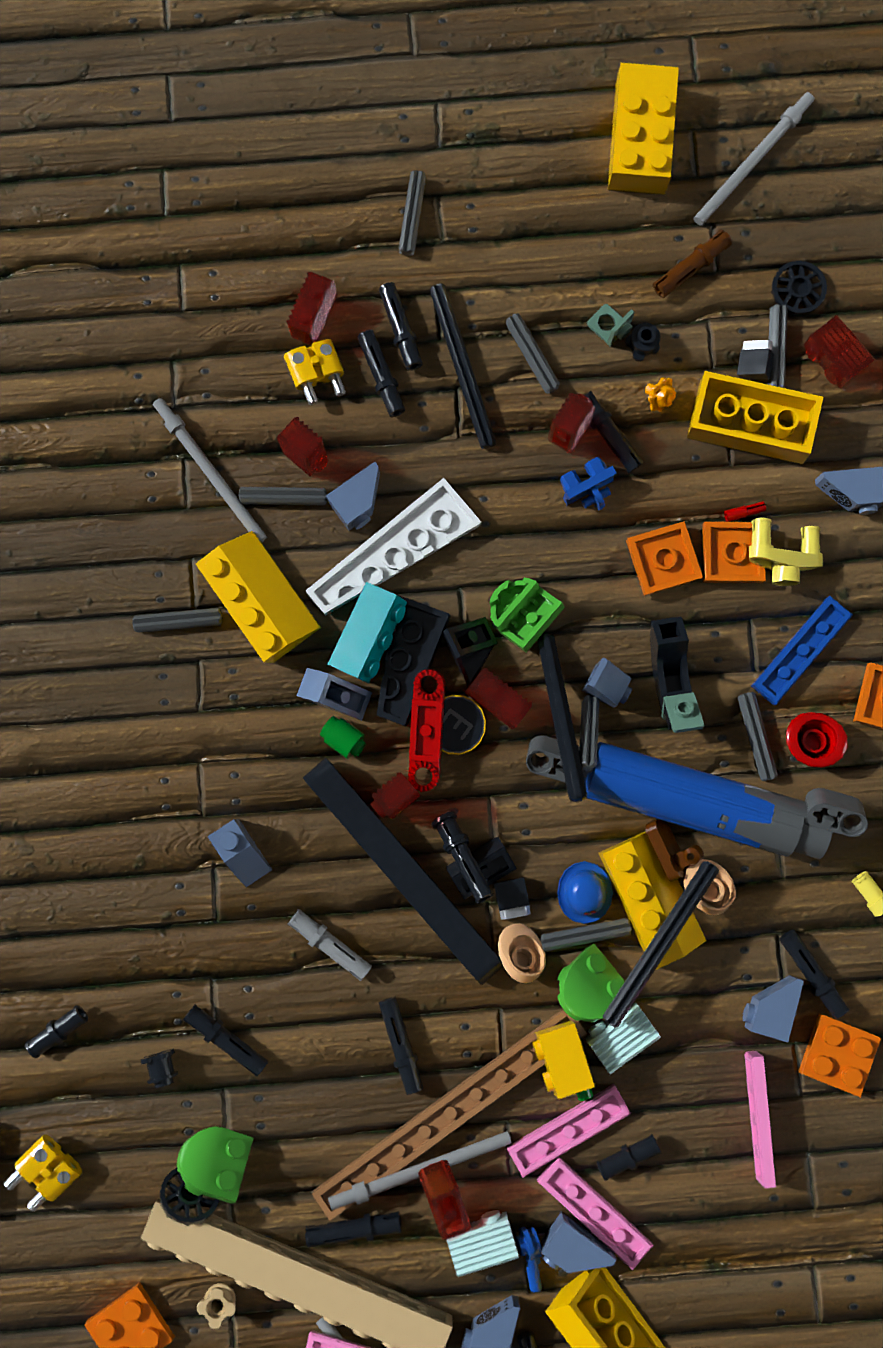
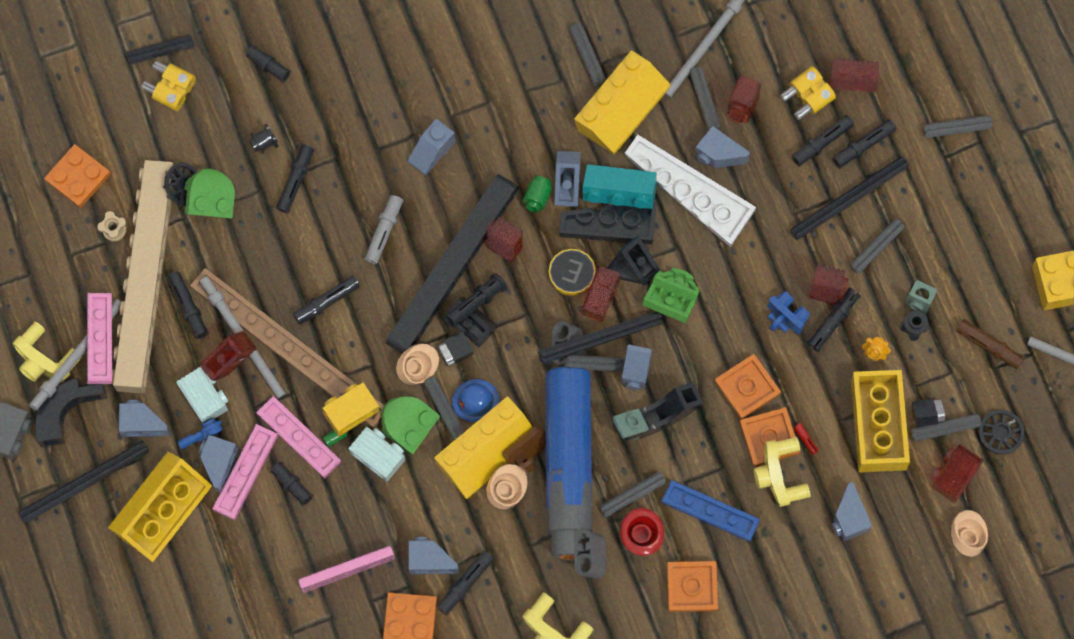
camera: 75 degrees right, 10 degrees down
red plate [408,669,445,792] -> none
black axle [603,861,719,1028] -> none

